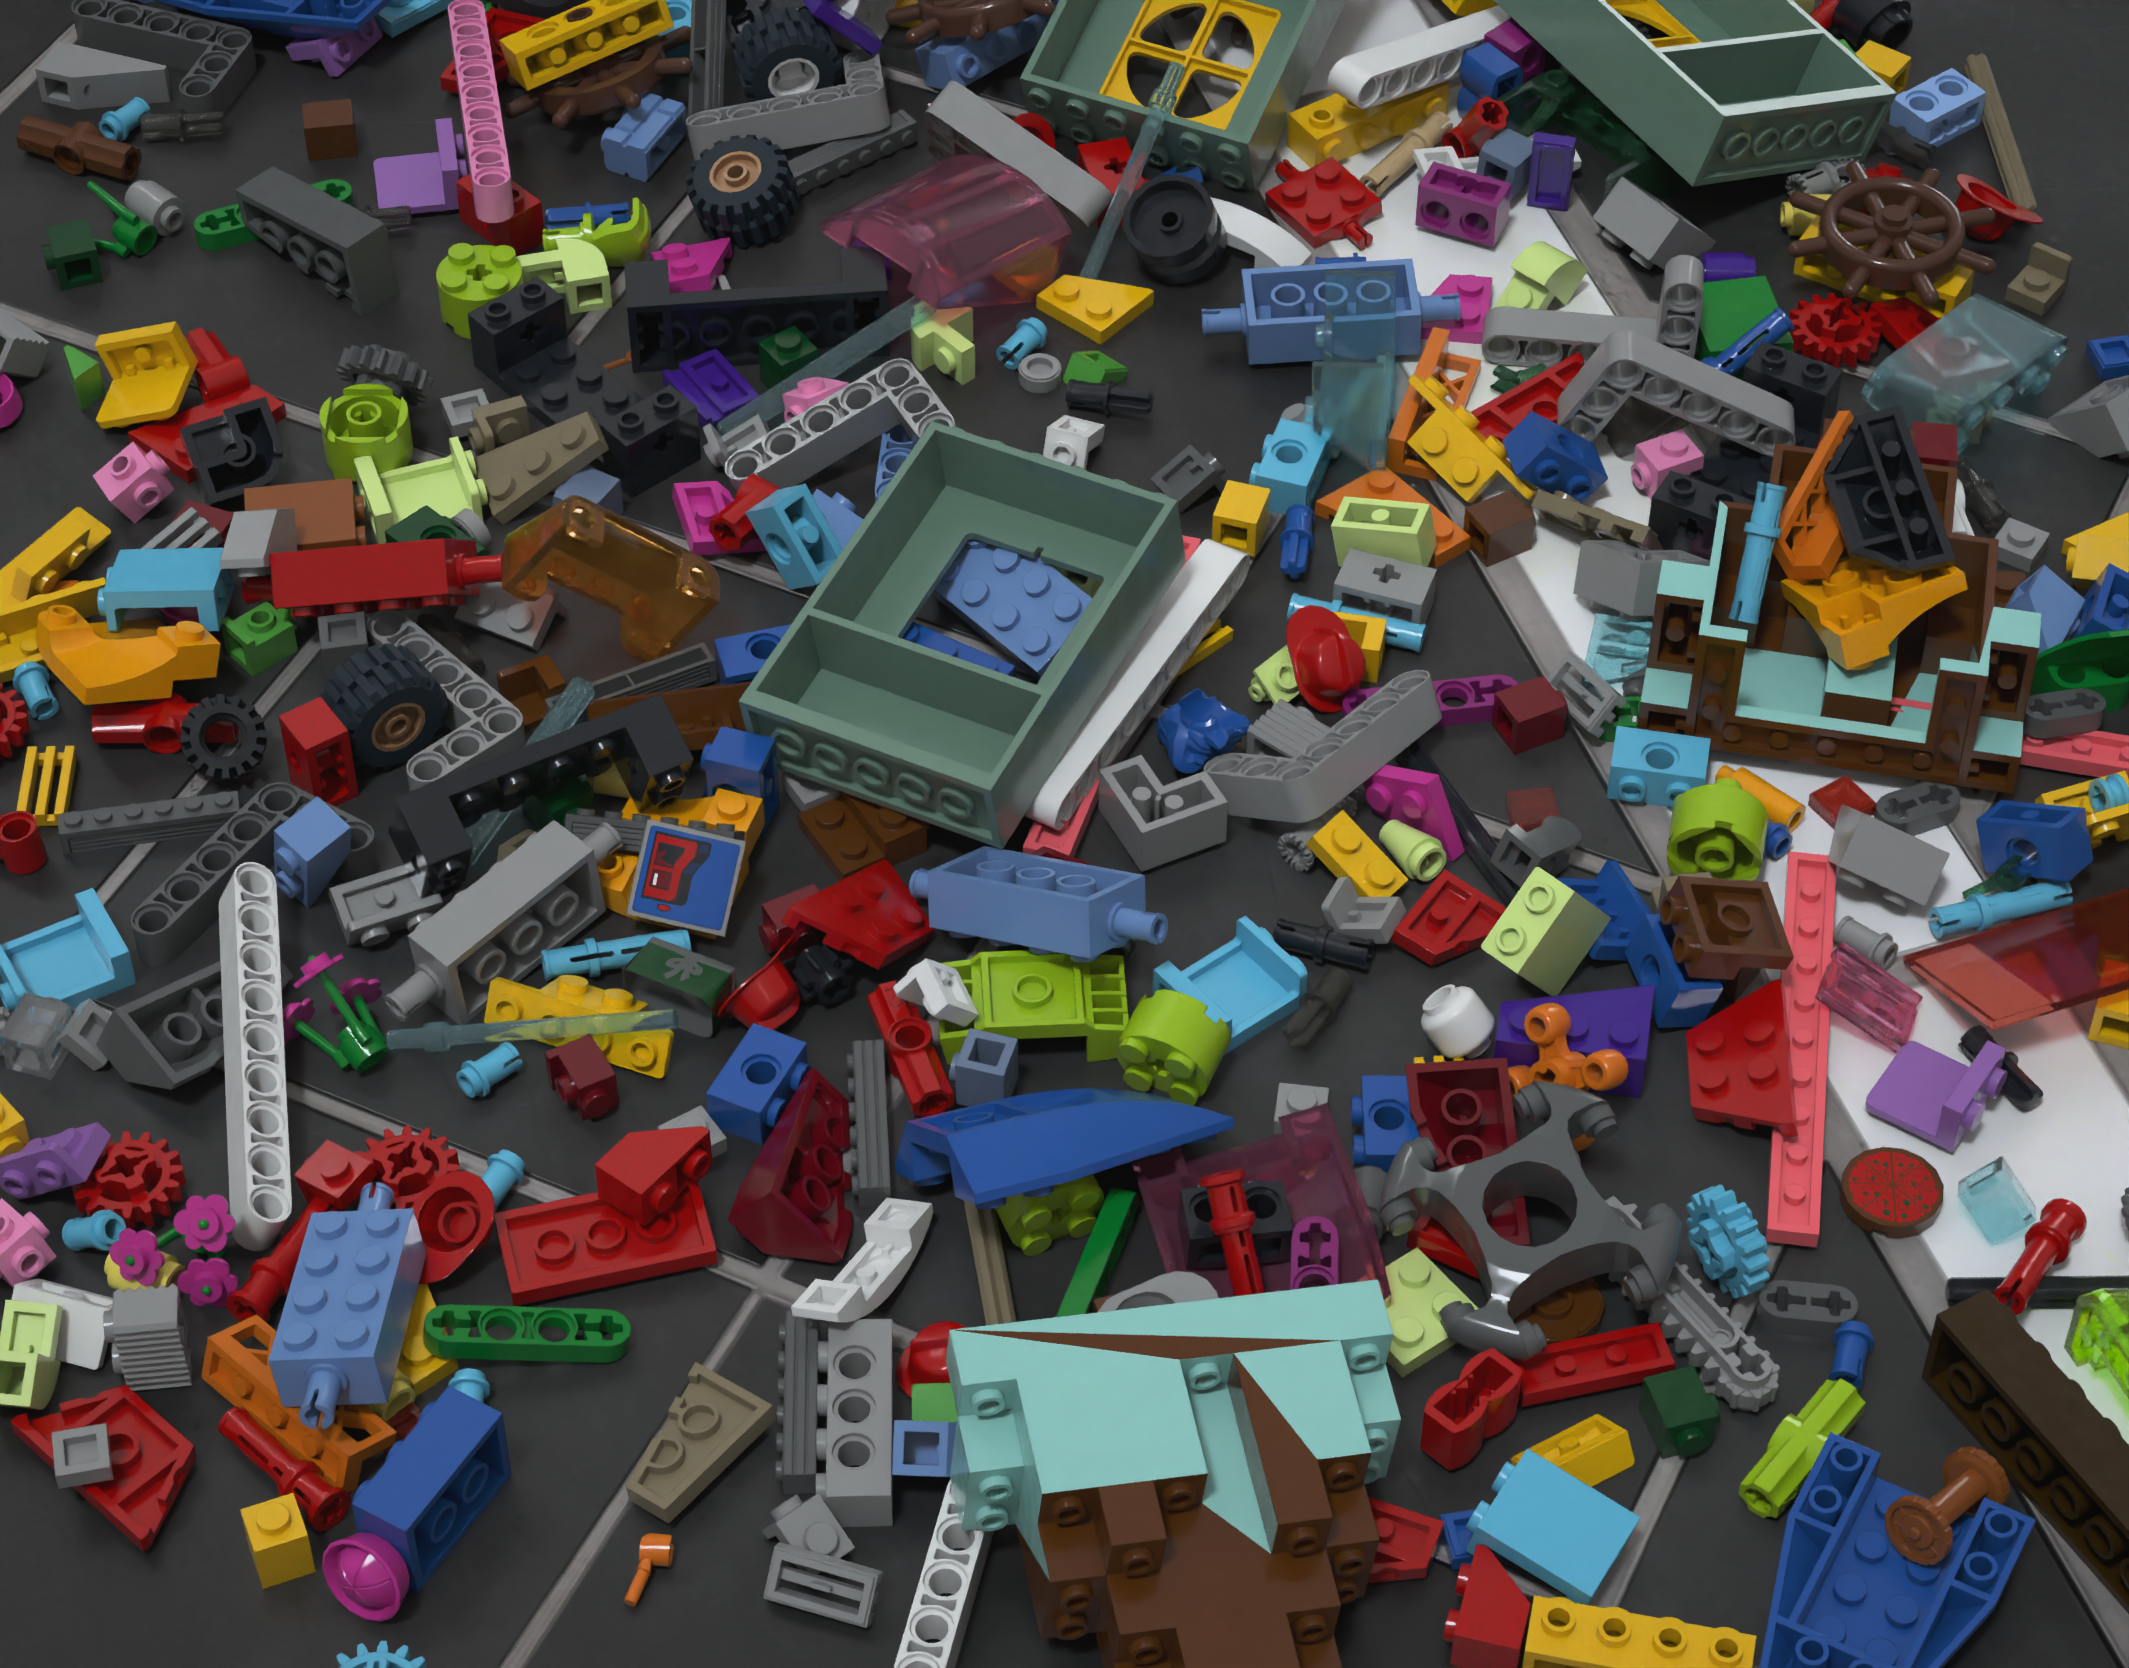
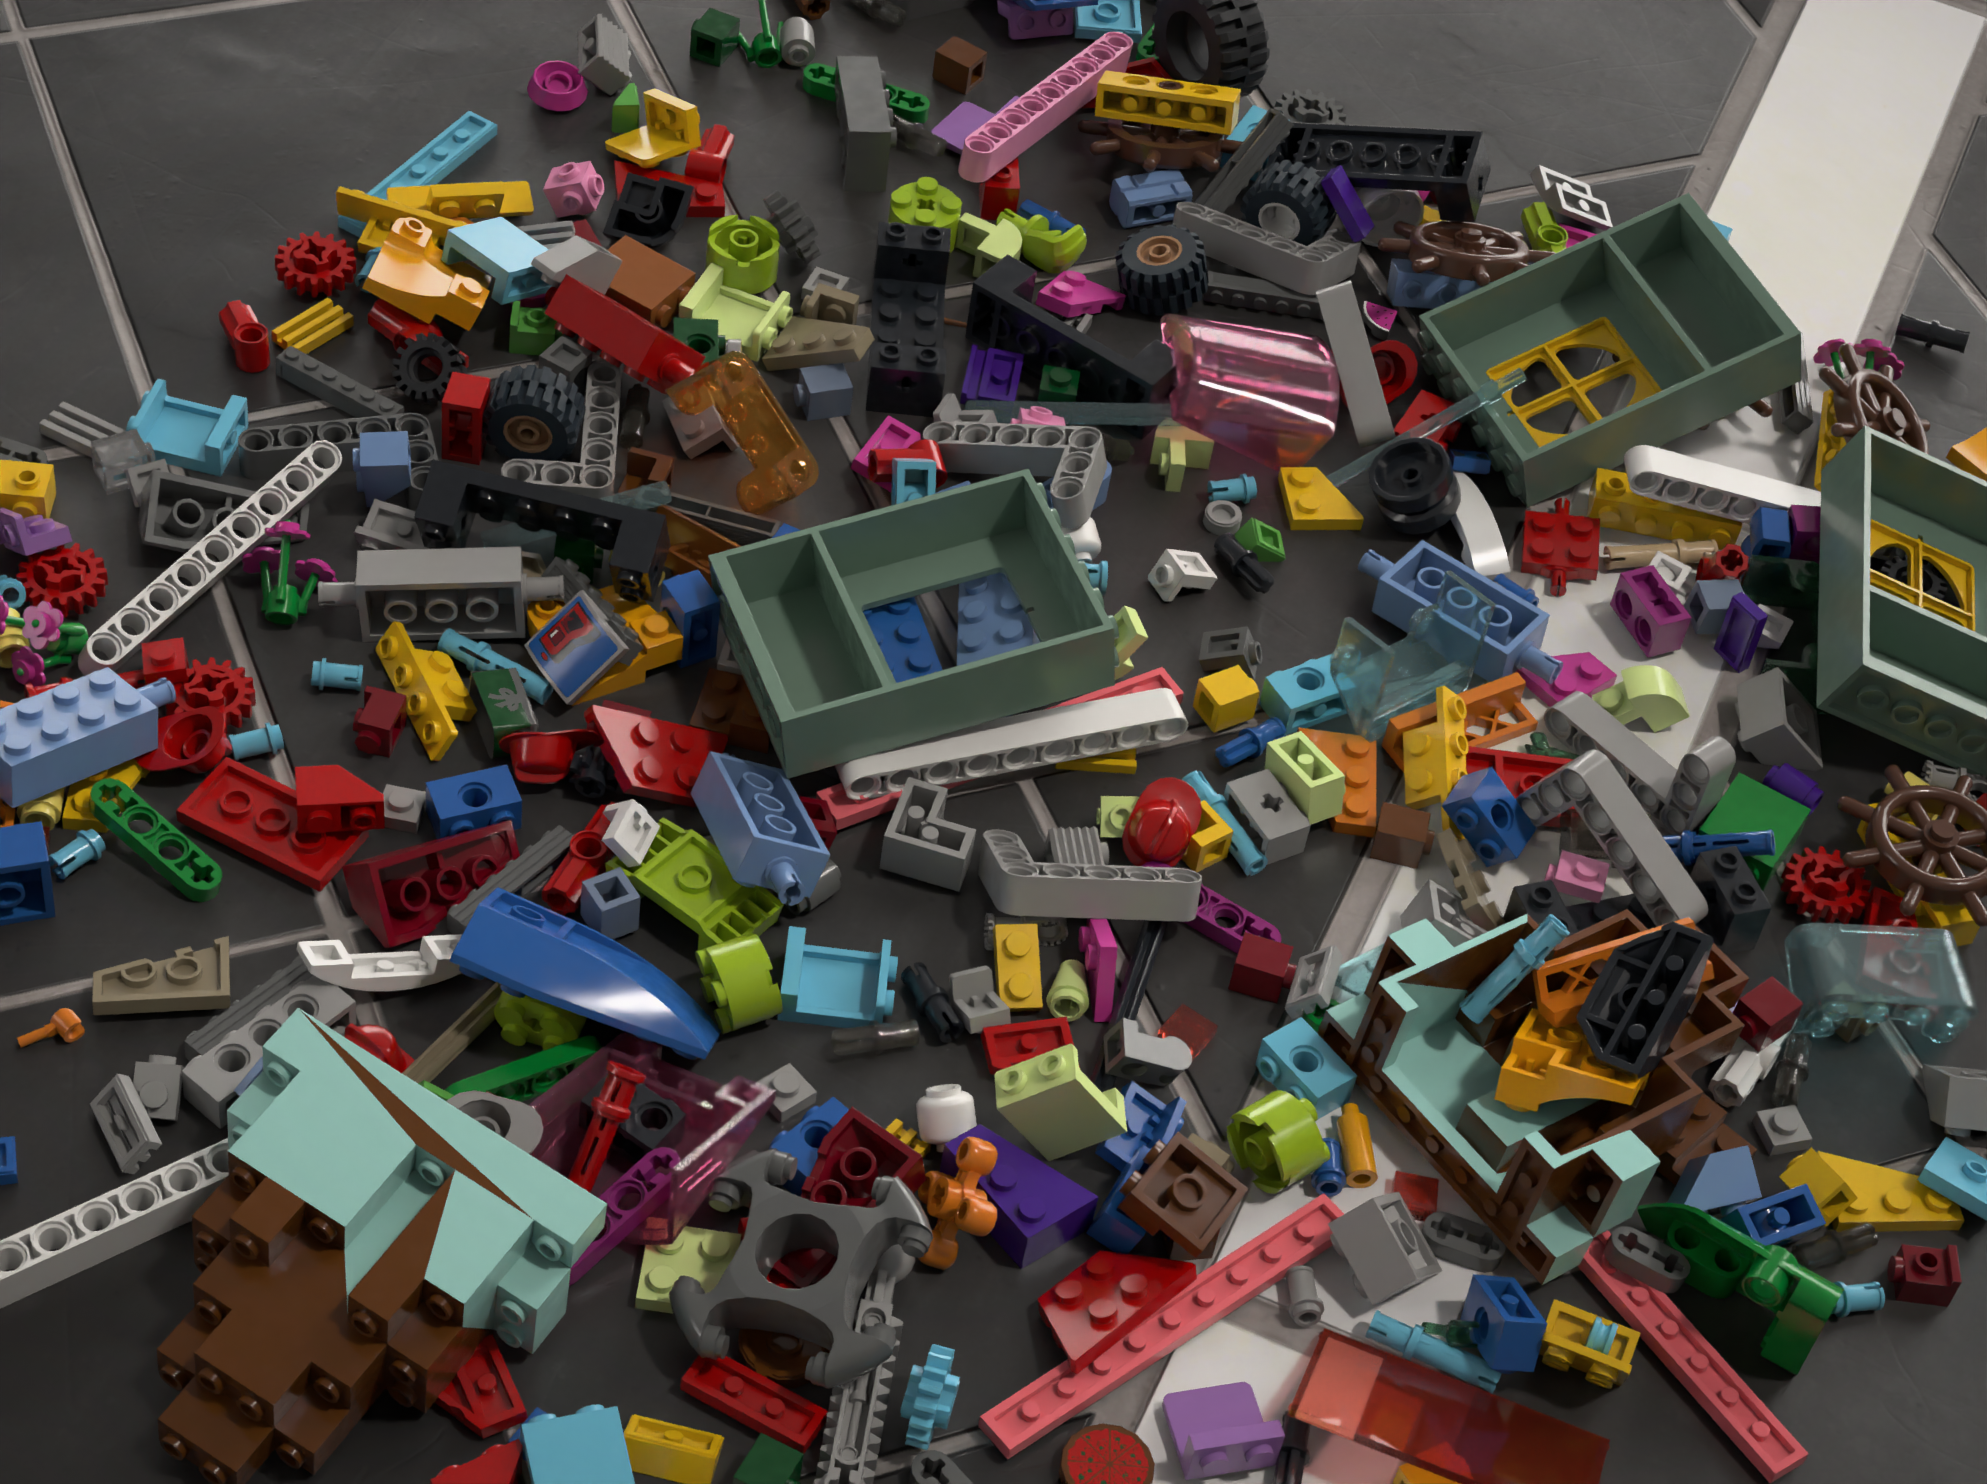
camera: 35 degrees right, 0 degrees up
clear light blue bar [386,1009,678,1052] -> none
blue hair [1155,688,1253,773] -> none
red brick [1420,1348,1523,1470] -> none
clear pink plate [1815,942,1923,1053] -> none

